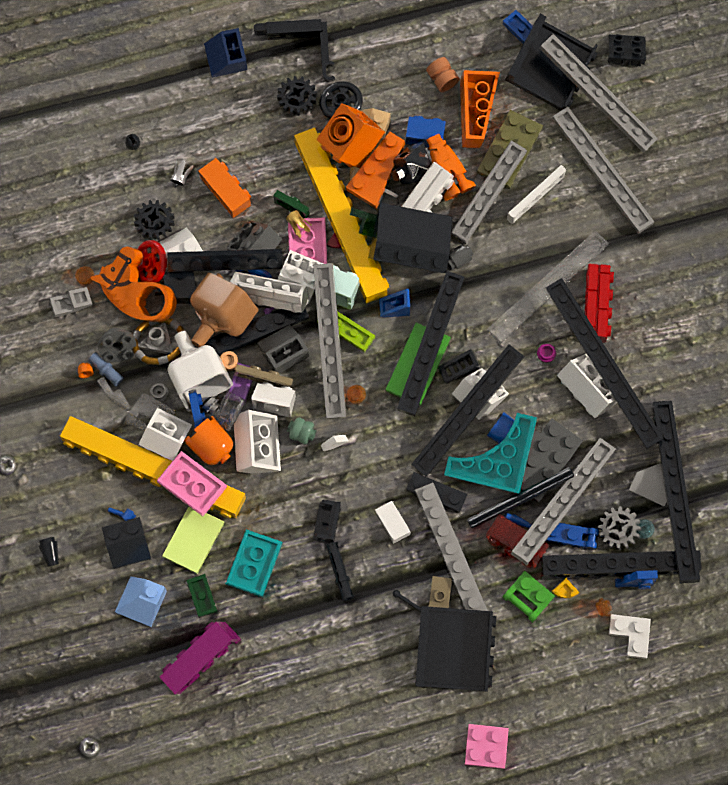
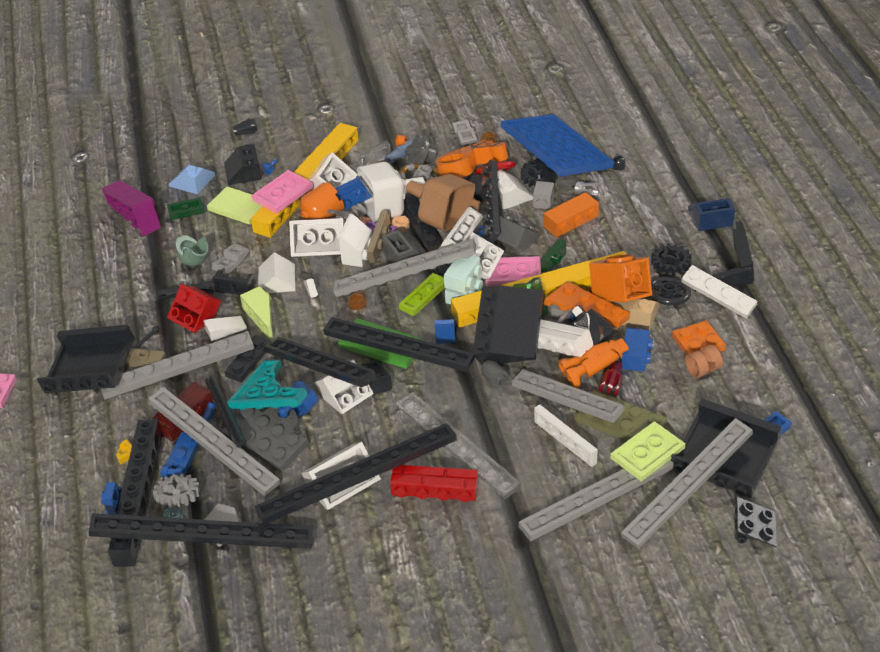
camera: 95 degrees right, 30 degrees down
teal tile [225,529,283,598] -> none
pearl gold piece [286,210,312,238] -> none
sand green piece [287,417,317,445] -> none
orange wedge [460,70,500,148] -> none
bright green plate [502,571,555,623] -> none
magenta plate [537,344,556,363] -> none
clear orange plate [595,598,612,617] -> none
white plate [609,614,651,659] -> none
none -> red slope [167,284,221,333]
none -> sand green helmet [176,235,208,266]
none -> light grey slope [212,243,249,275]
none -> yellowish green slope [240,286,273,339]
none -> white slope [258,252,295,293]
none -> blue plate [500,114,615,177]
none -> light grey brick [533,181,554,210]
none -> dark red arm [599,360,623,397]
none -> yellowish green tile [610,421,686,482]
none -> orange plate [672,320,726,355]
none -> white plate [682,265,757,319]

